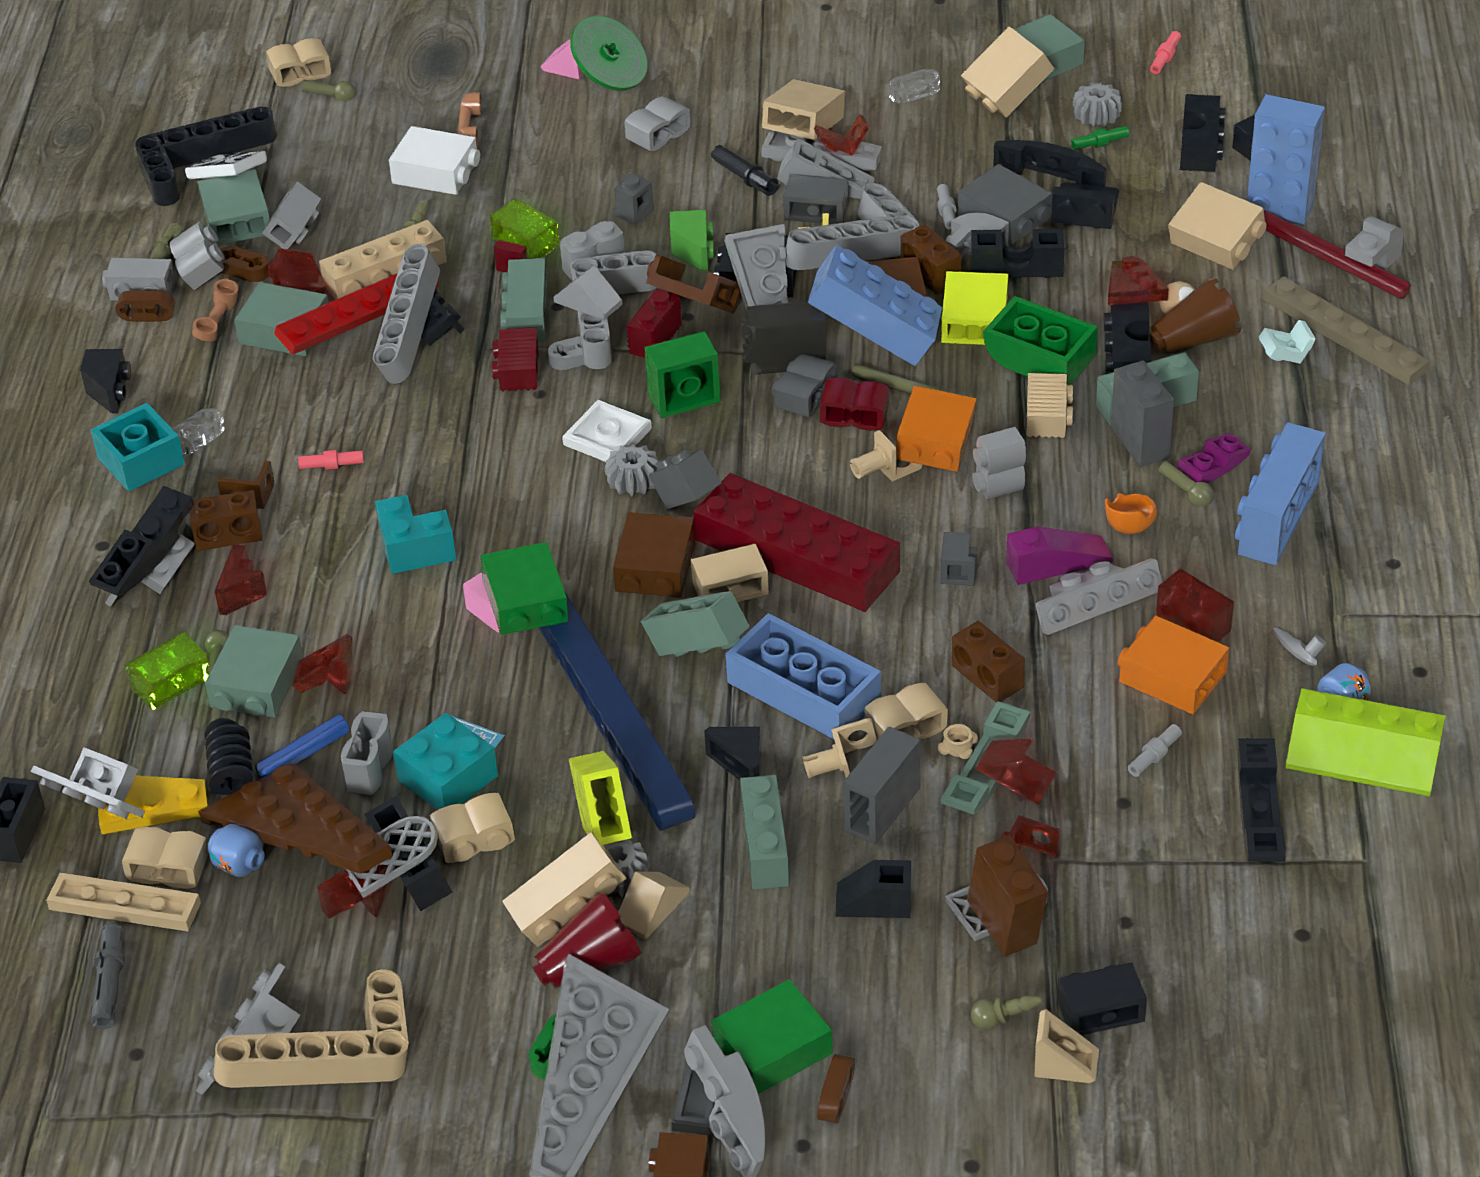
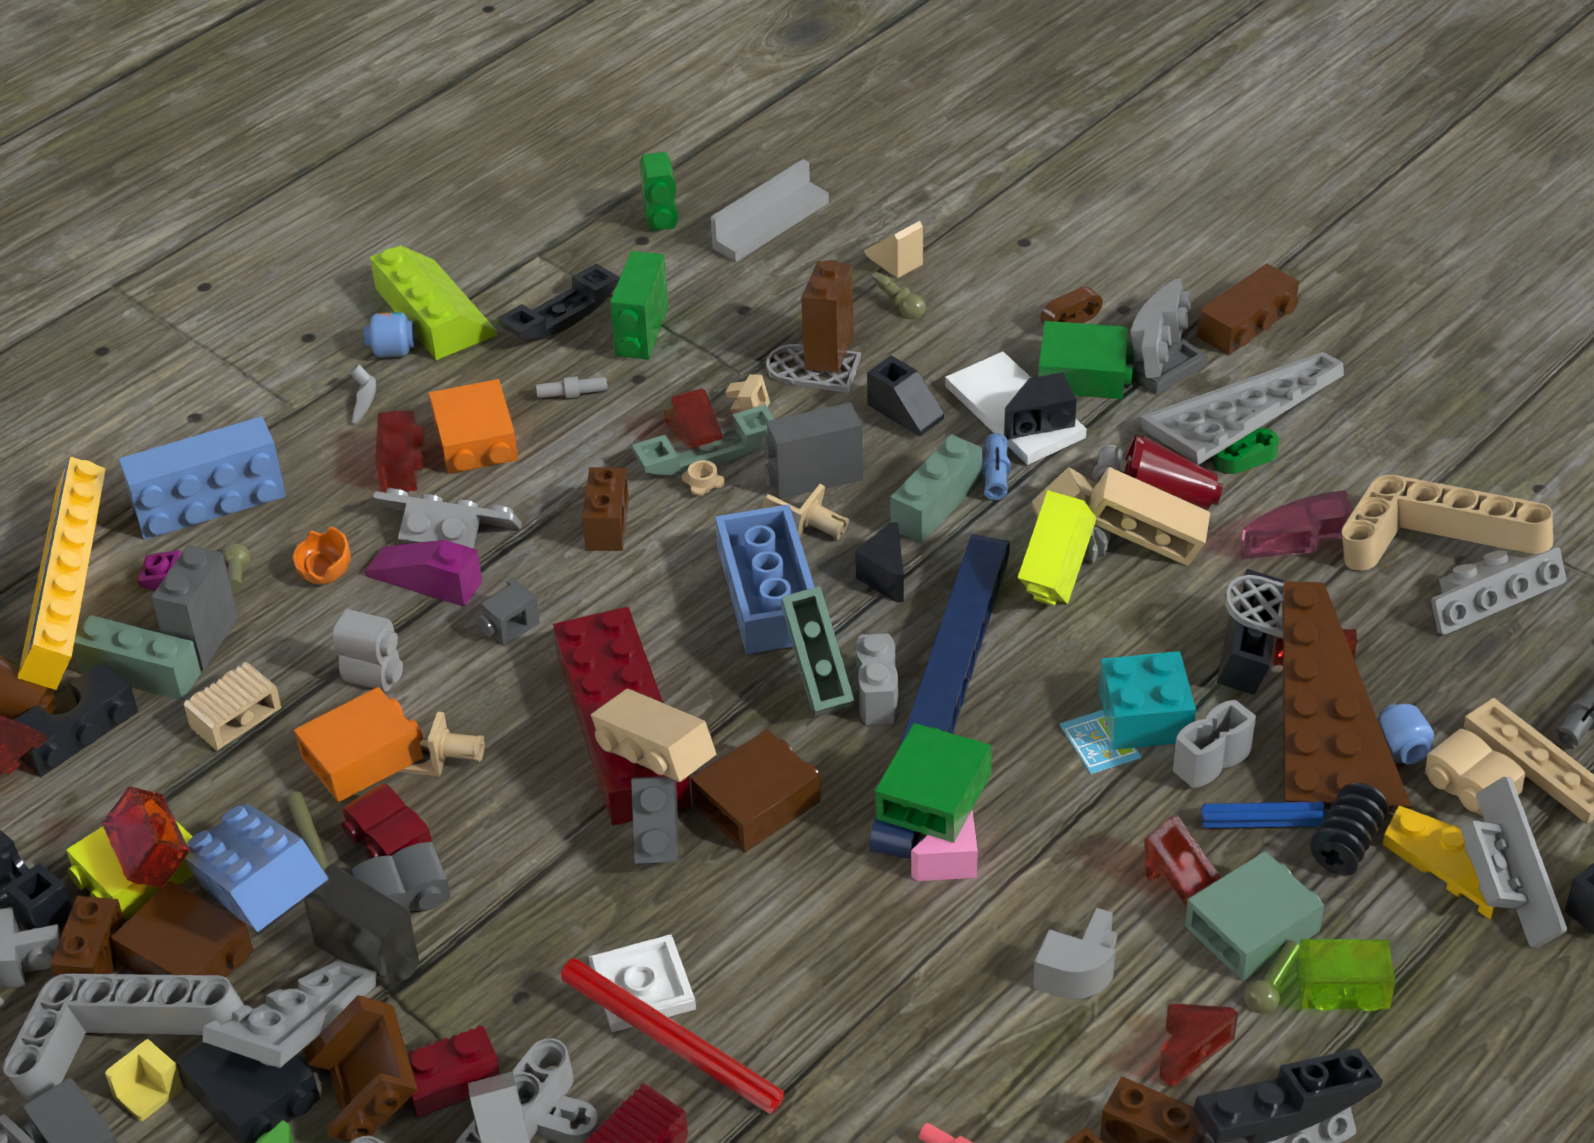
camera: 140 degrees left, 0 degrees up
teal brick [375,495,456,574] -> none
tan brick [430,793,515,863] -> none
light grey gear [605,443,658,497] -> none
green brick [645,331,720,418] -> none
tan brick [691,544,769,602] -> none
tan brick [865,683,948,740] -> none
green brick [983,296,1098,385] -> none
clear red bracket [1001,815,1060,857] -> none
black brick [1057,962,1147,1035] -> none
none -> yellow brick [18,456,106,690]
none -> clear red brick [102,786,190,888]
none -> red axle [561,958,784,1113]
none -> tan brick [591,688,717,782]
none -> green brick [610,251,668,360]
none -> green brick [639,152,678,231]
none -> light grey panel [711,159,829,262]
none -> tan tile [725,374,770,414]
none -> light grey brick [856,633,898,725]
none -> white tile [945,352,1087,465]
none -> medium blue pin [982,433,1011,500]
none -> black slope [1004,372,1077,439]
none -> light grey brick [1033,908,1117,999]
none -> light grey pin [1092,444,1123,484]
none -> clear pink slope [1241,490,1354,560]

